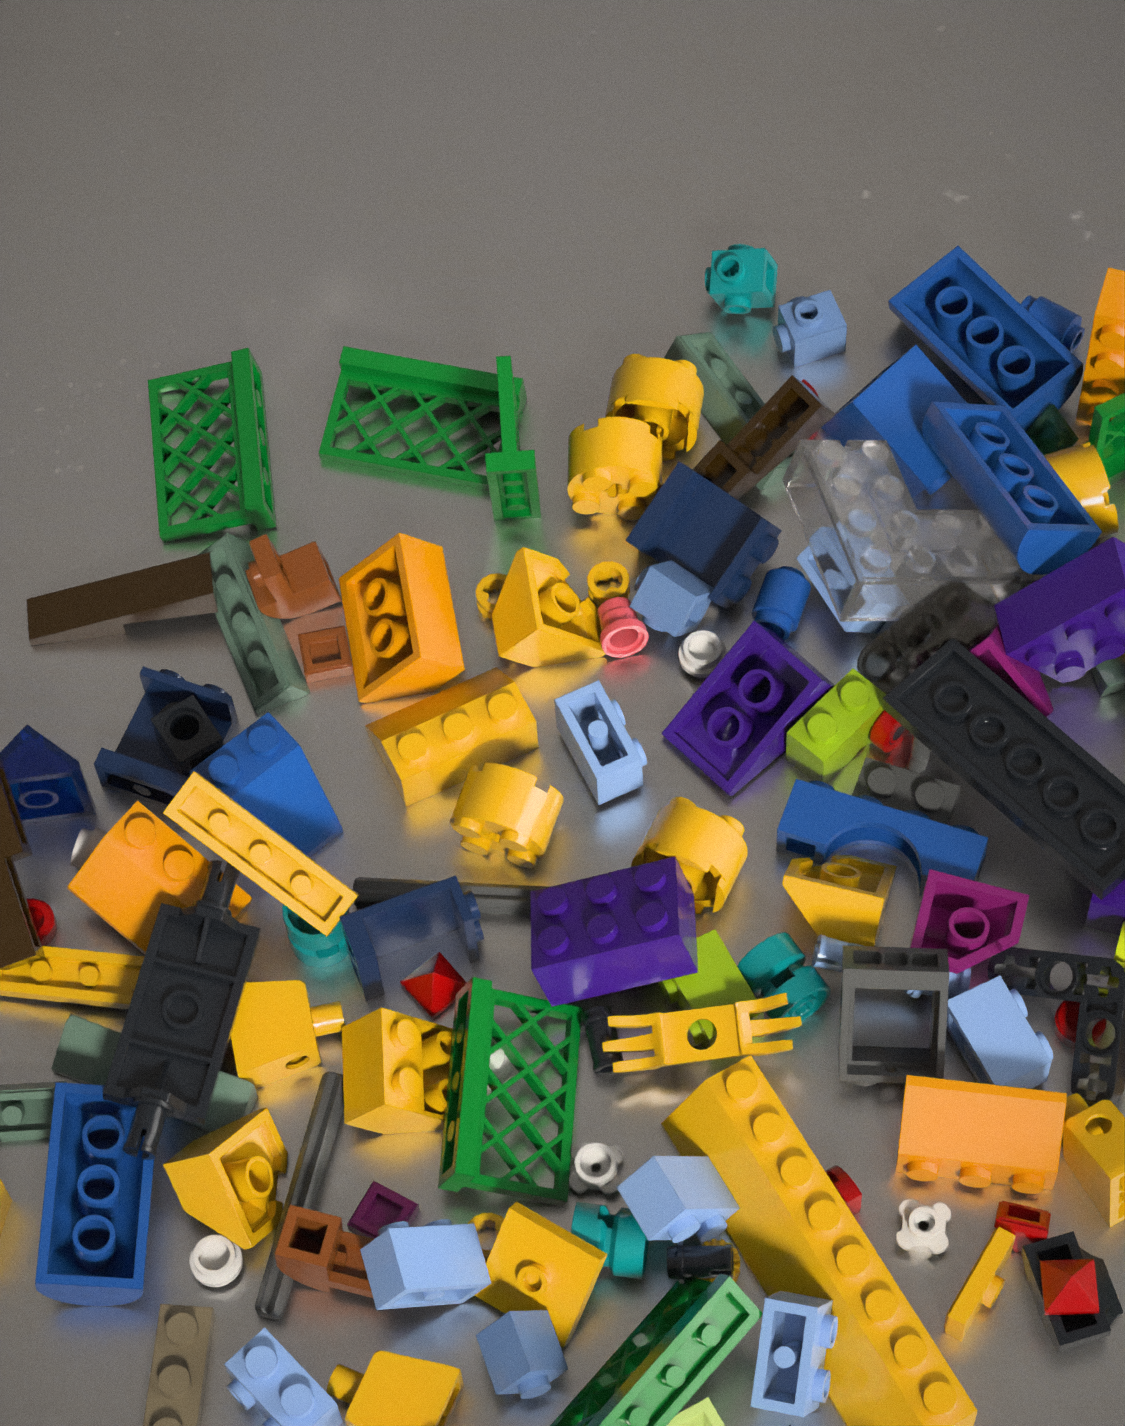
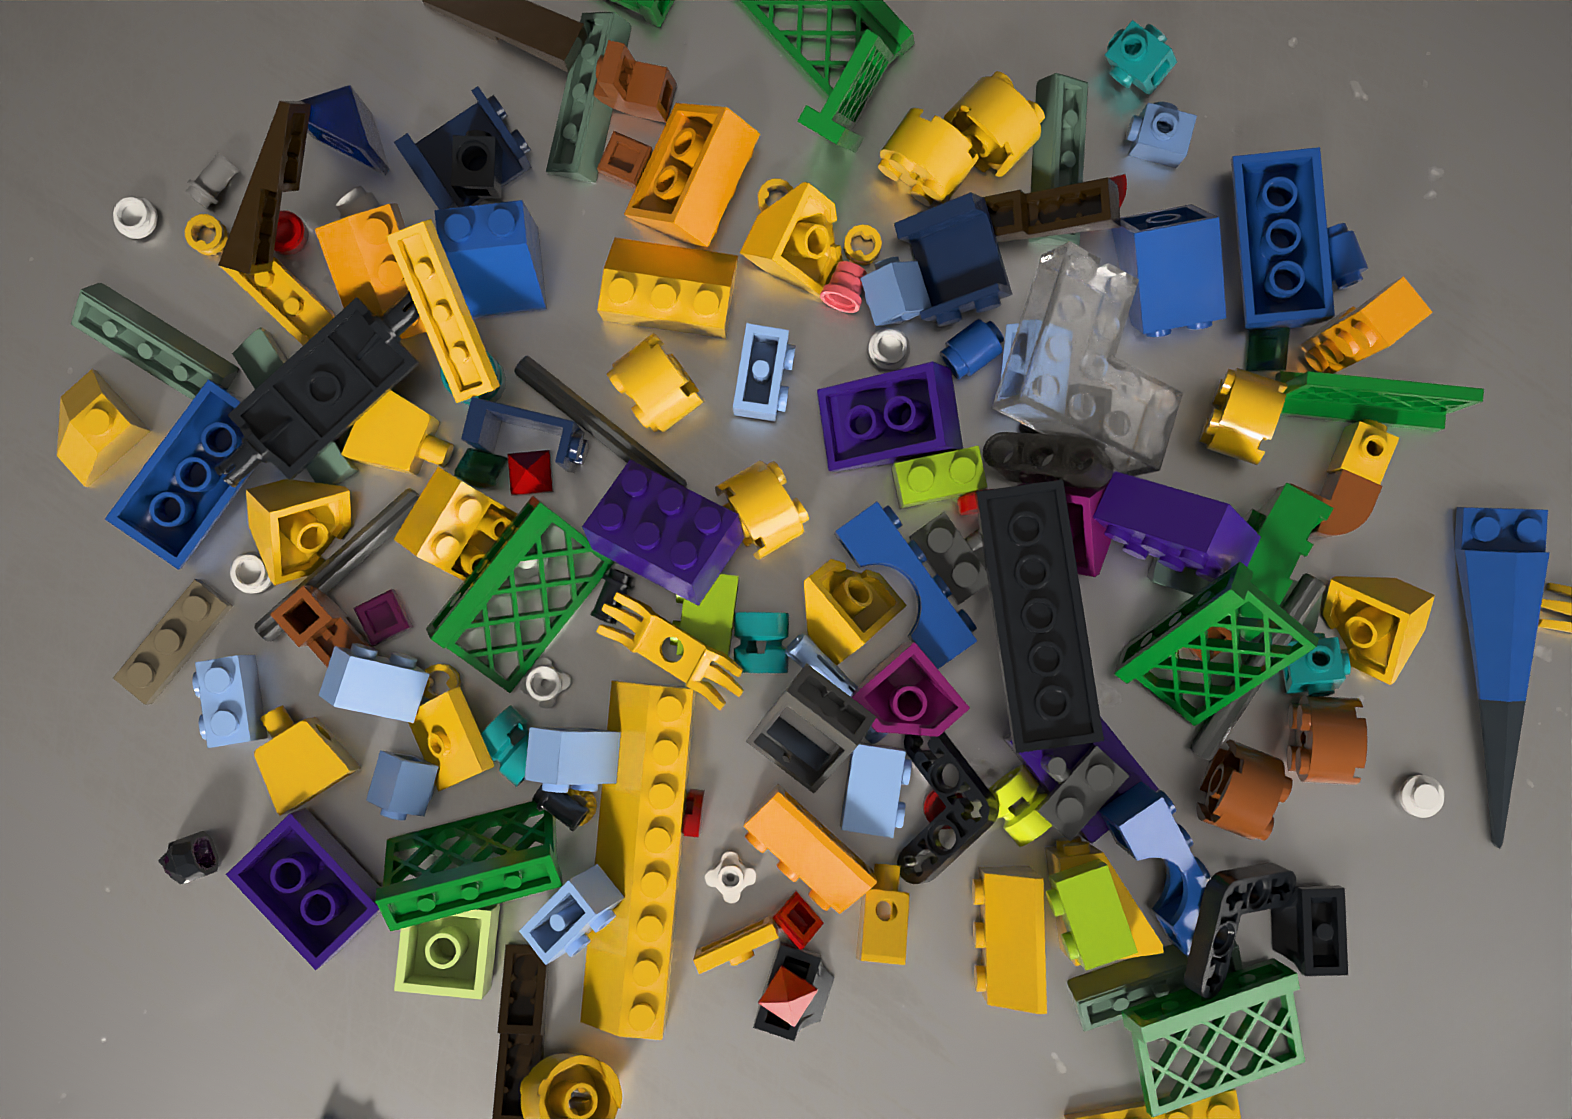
camera: 25 degrees right, 25 degrees up
blue brick [922,401,1102,575] -> none
none -> clear green slope [454,448,508,490]

